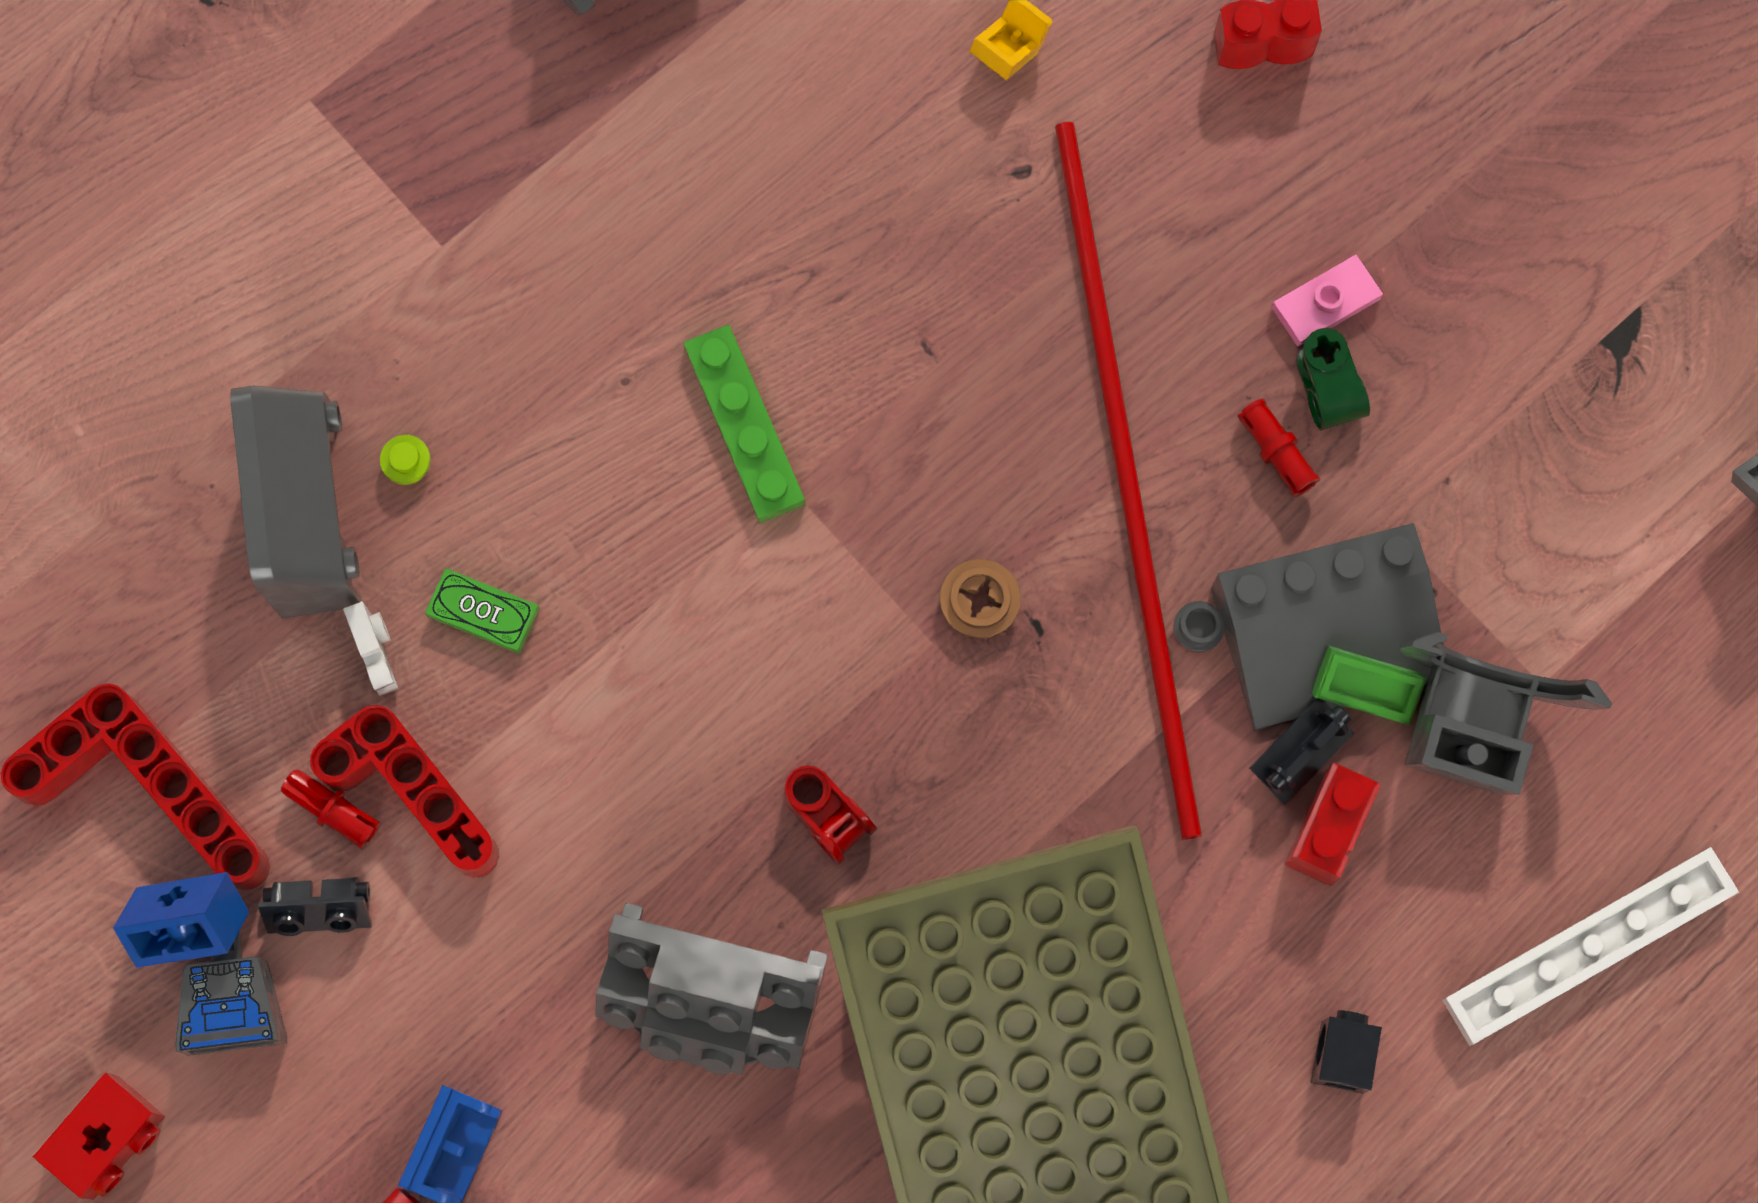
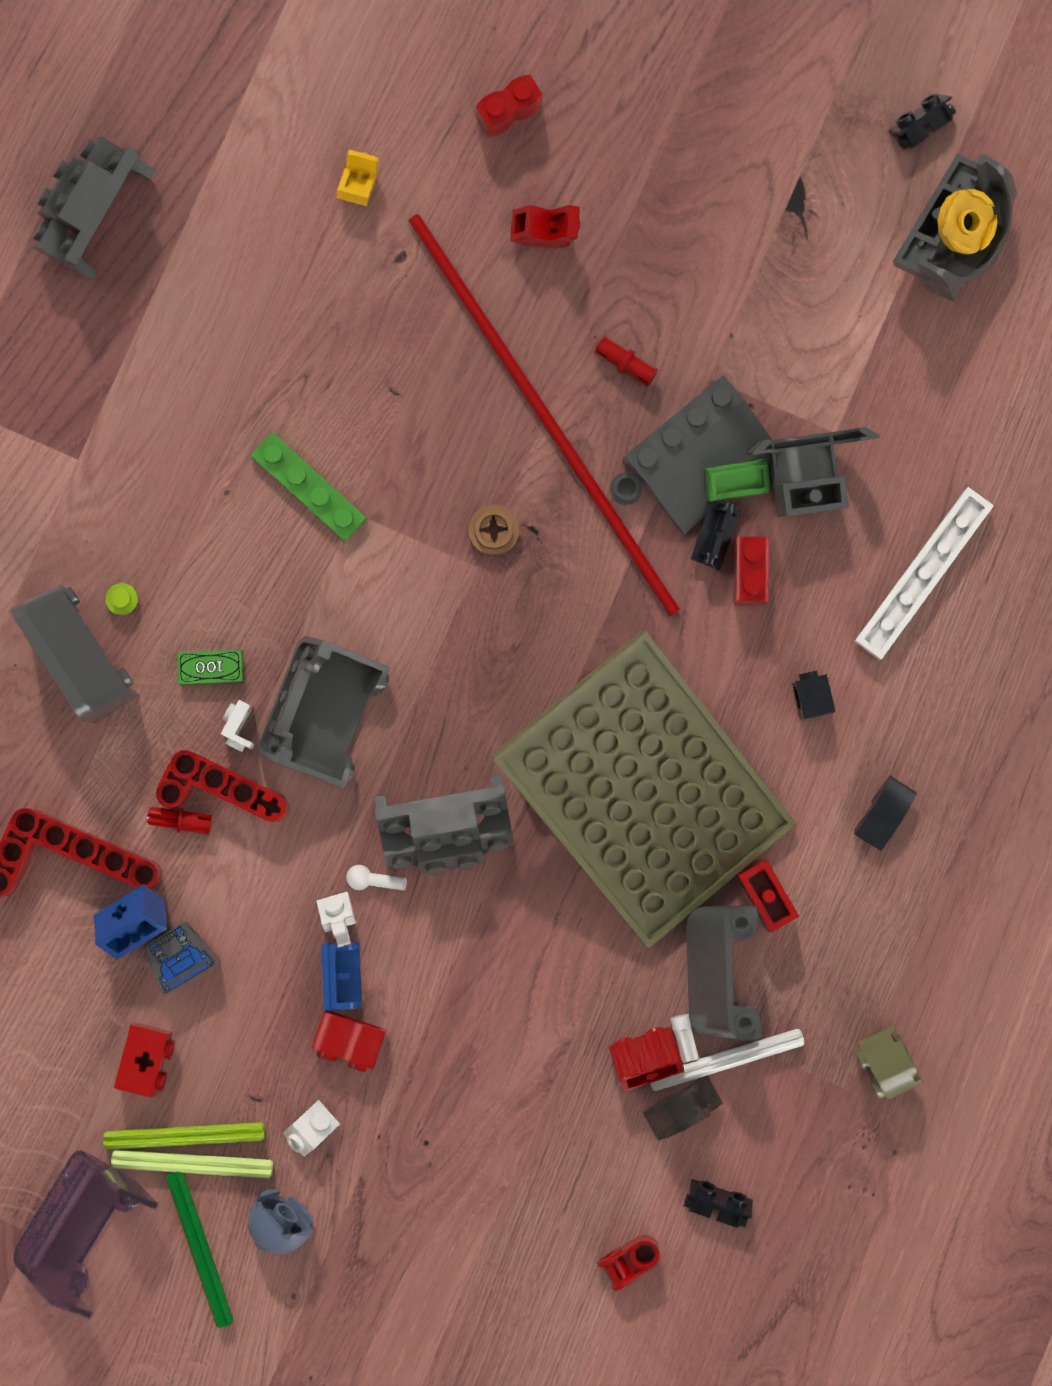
camera: 30 degrees left, 10 degrees up
black hinge [258,877,372,936] -> none
white plate [343,601,399,696] -> none
red piece [784,765,877,864] -> none
bright pink plate [1271,255,1383,347] -> none
dark green piece [1296,328,1370,431] -> none
none -> white bracket [221,700,255,752]
none -> dark grey windscreen [258,636,390,788]
none -> white plate [317,891,356,947]
none -> white bar [346,865,407,891]
none -> red brick [510,205,580,248]

